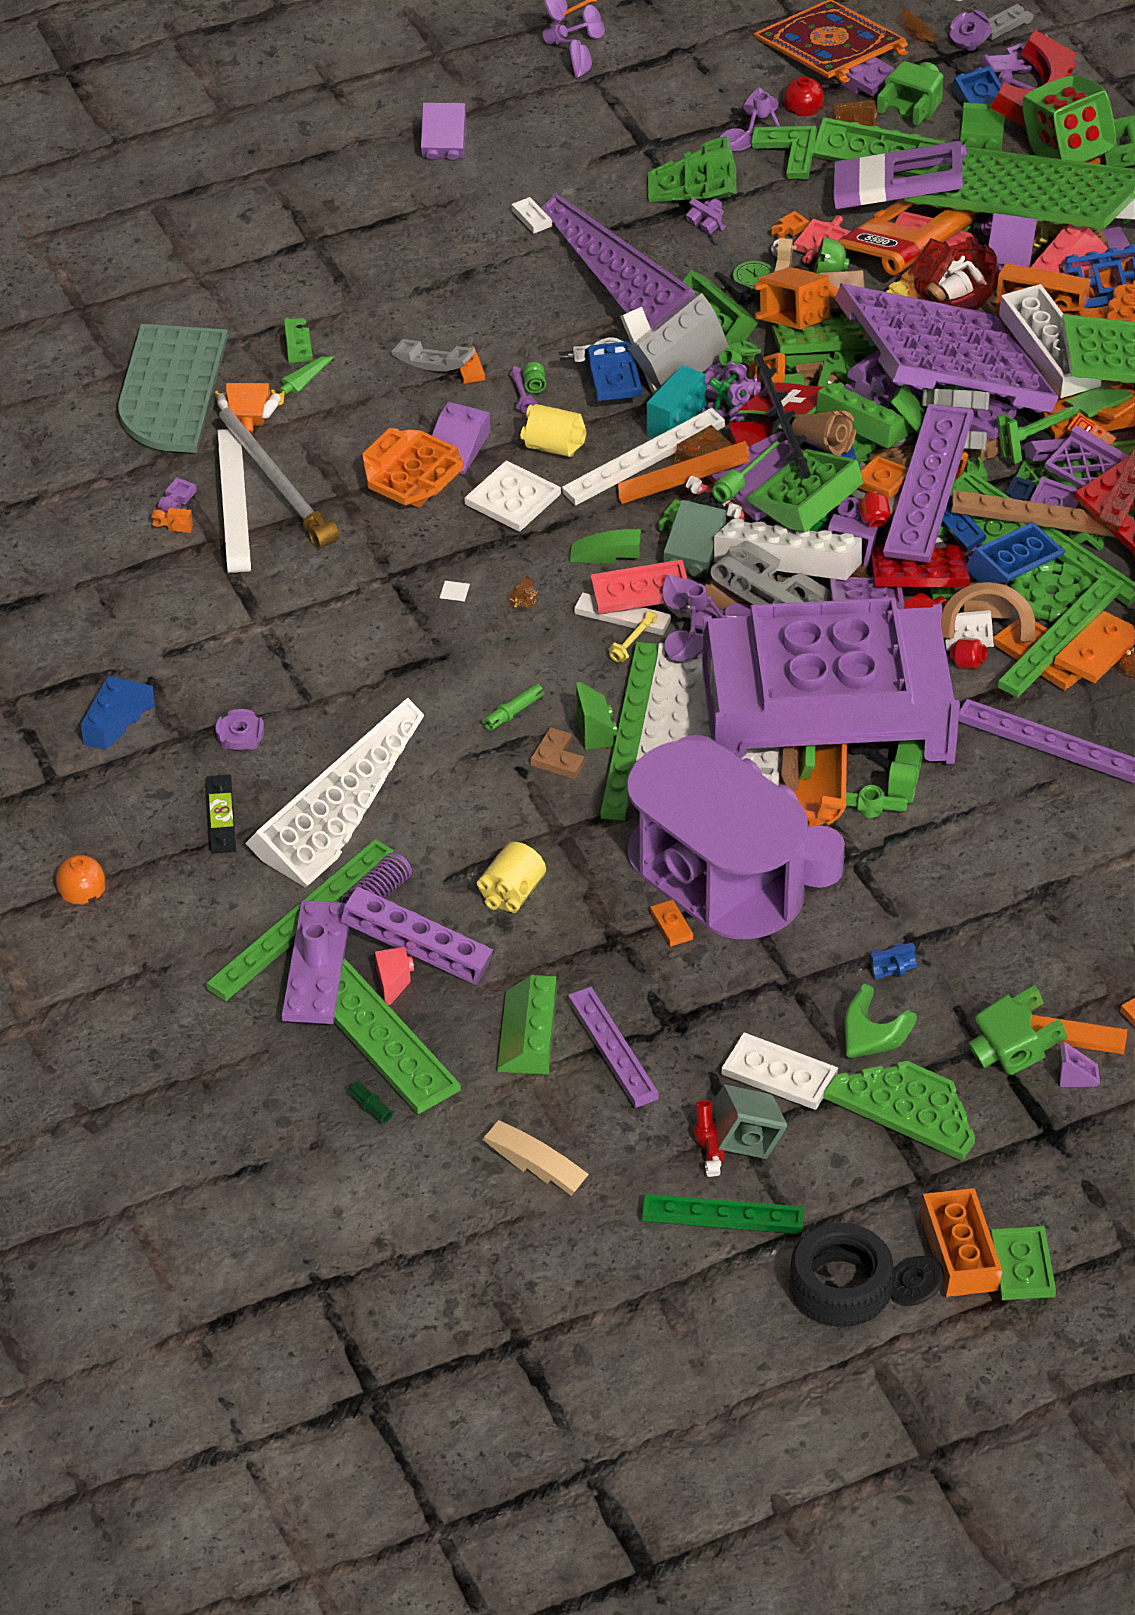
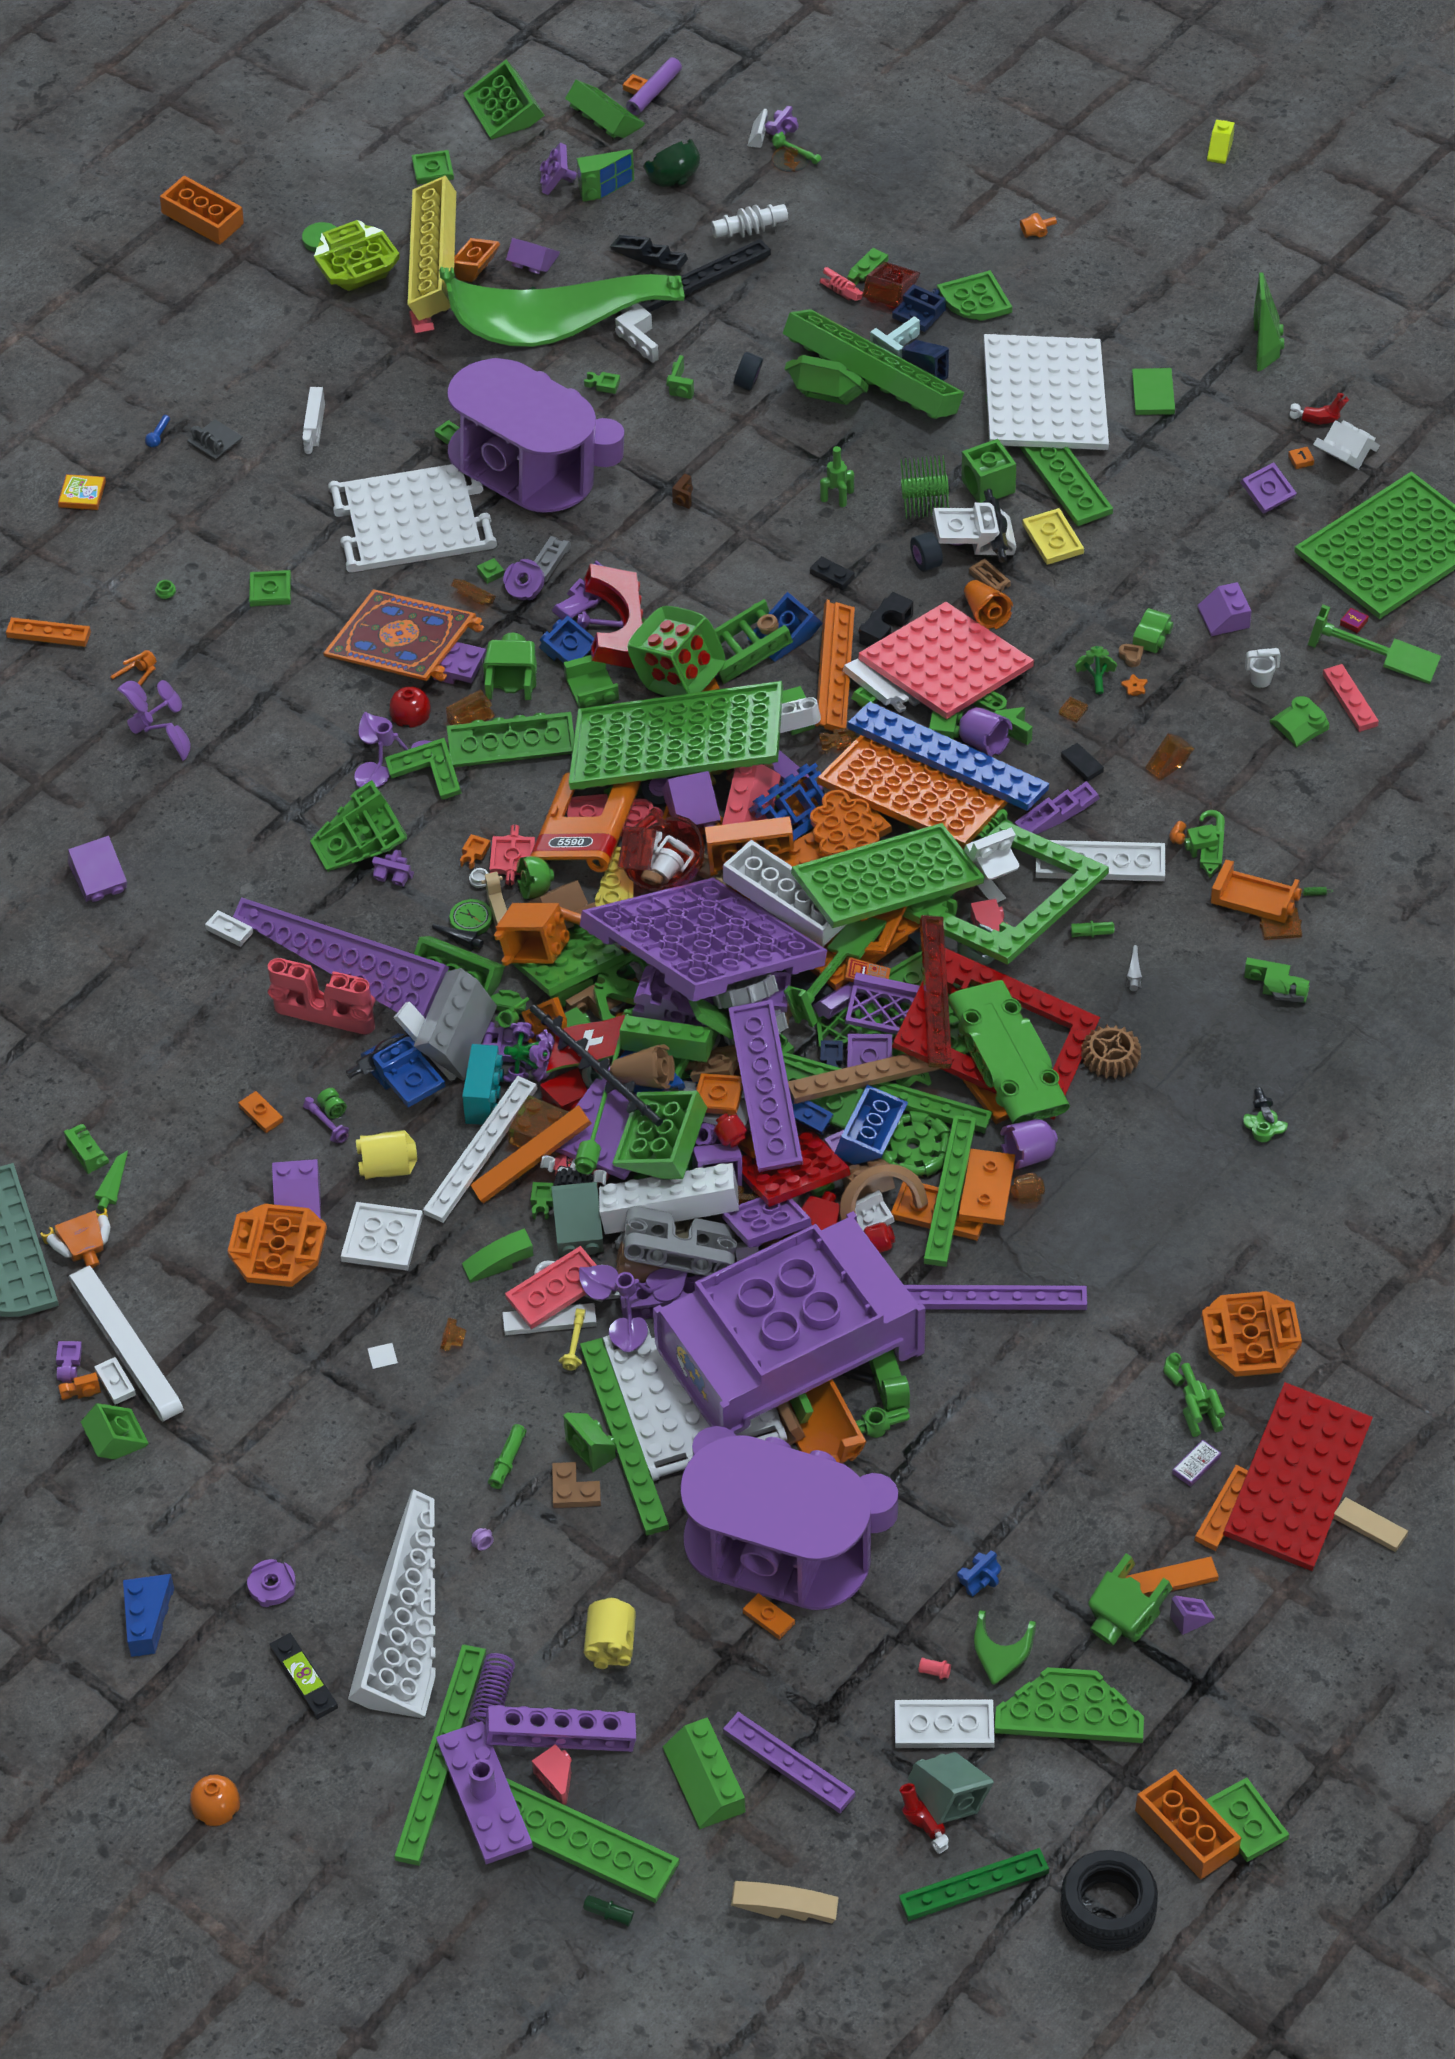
camera: 25 degrees left, 5 degrees up
flat silver piece [219,408,340,549] -> none
light grey slope [391,339,475,371] -> none
medium lavender piece [834,141,967,209] -> none
black wheel [891,1256,944,1306] -> none
none -> bright green slope [81,1403,149,1459]
none -> white plate [94,1357,136,1405]
none -> coral connector [268,958,376,1035]
none -> lavender plate [471,1528,494,1550]
none -> bright green plate [477,558,504,584]
none -> coral pin [919,1658,951,1680]

